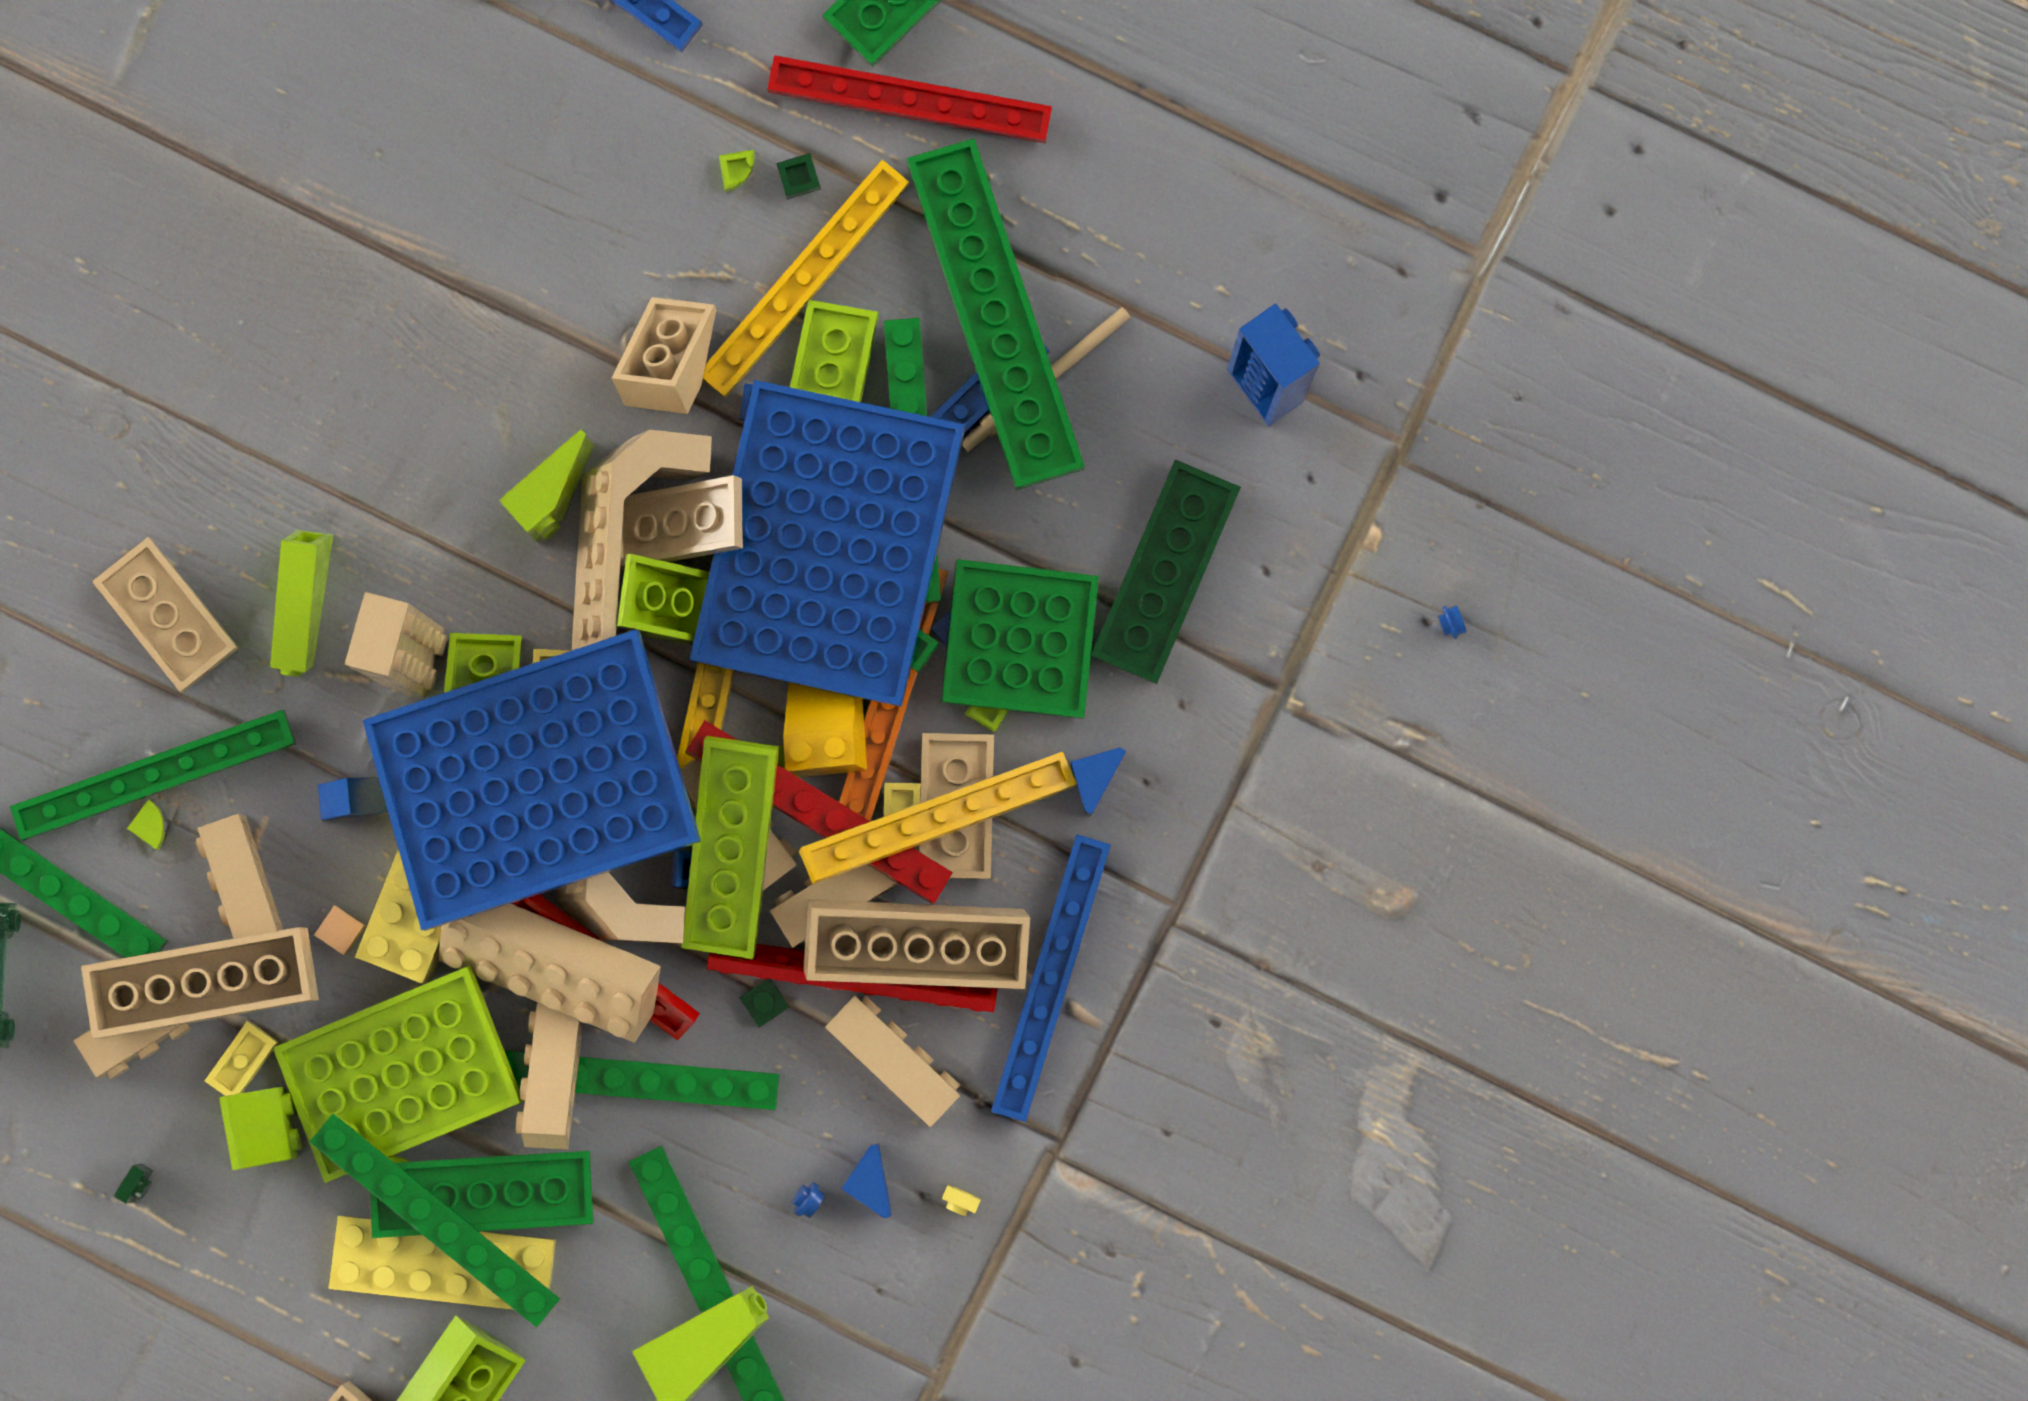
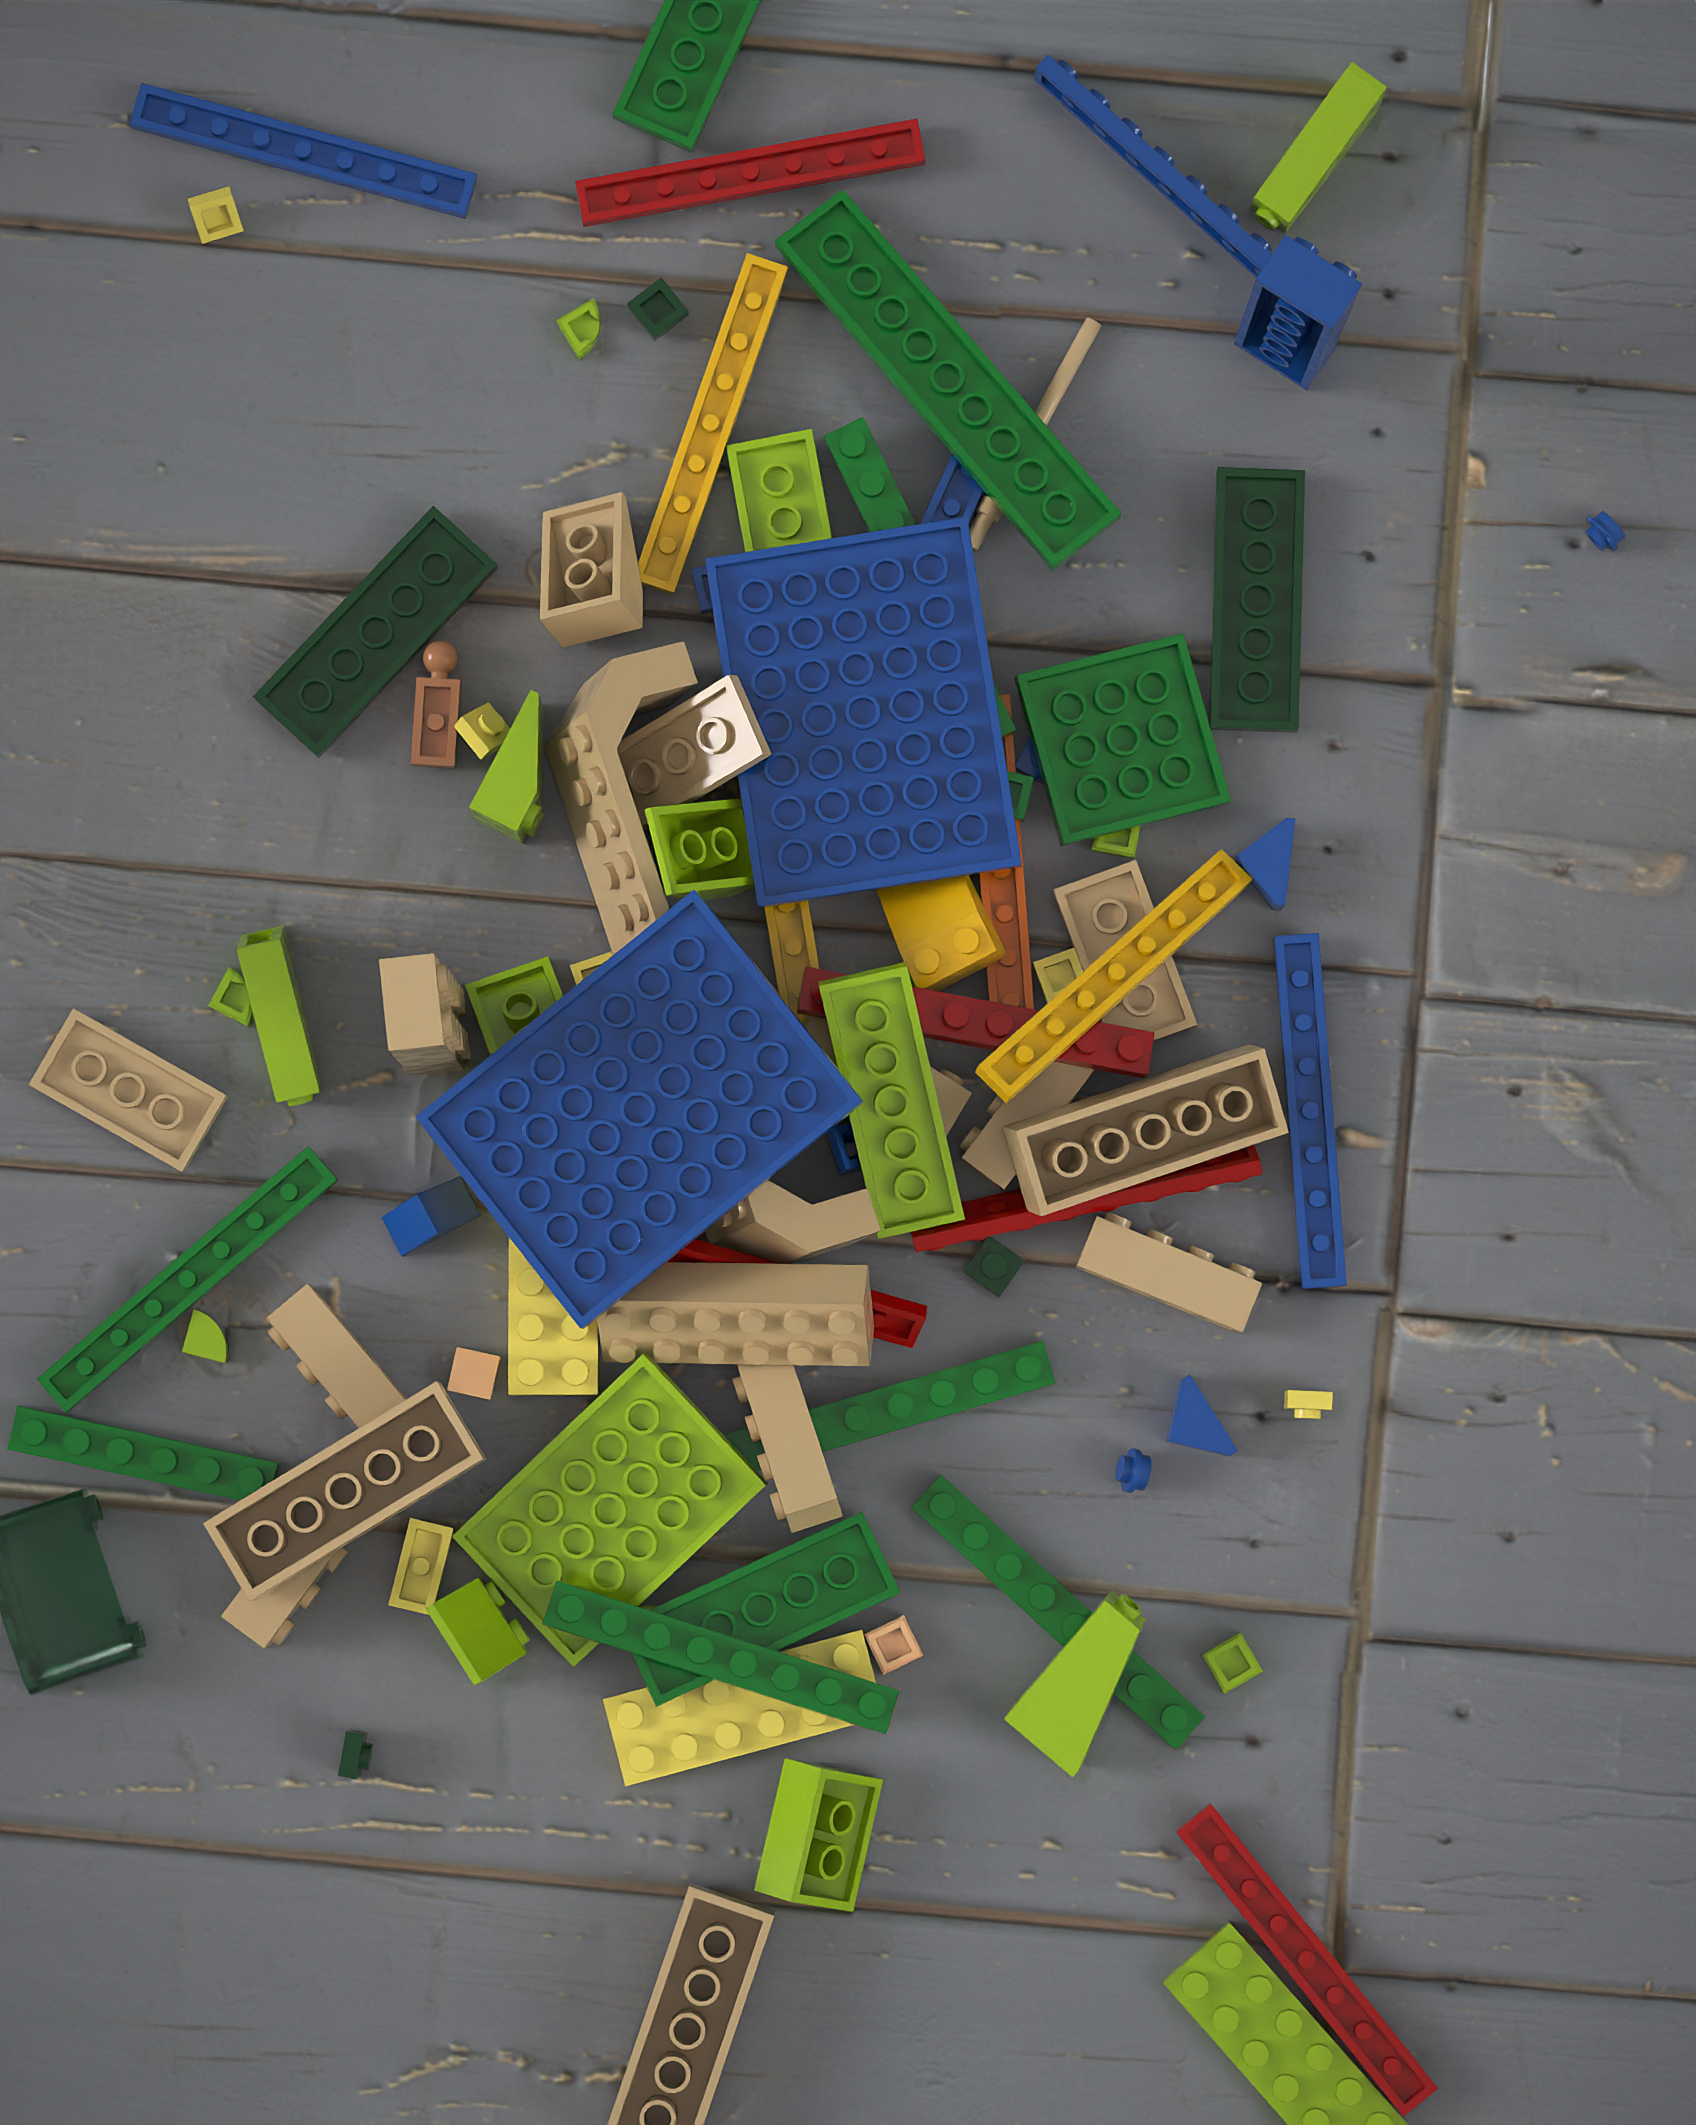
camera: 25 degrees left, 0 degrees up
none -> lime tile [208,967,253,1027]
none -> dark green plate [253,506,498,758]
none -> nougat plate [410,640,462,769]
none -> light yellow plate [454,702,510,759]
none -> light nougat tile [864,1615,923,1675]
none -> blue plate [1034,55,1272,278]
none -> lime tile [1201,1632,1263,1694]
none -> lime slope [1251,62,1387,234]

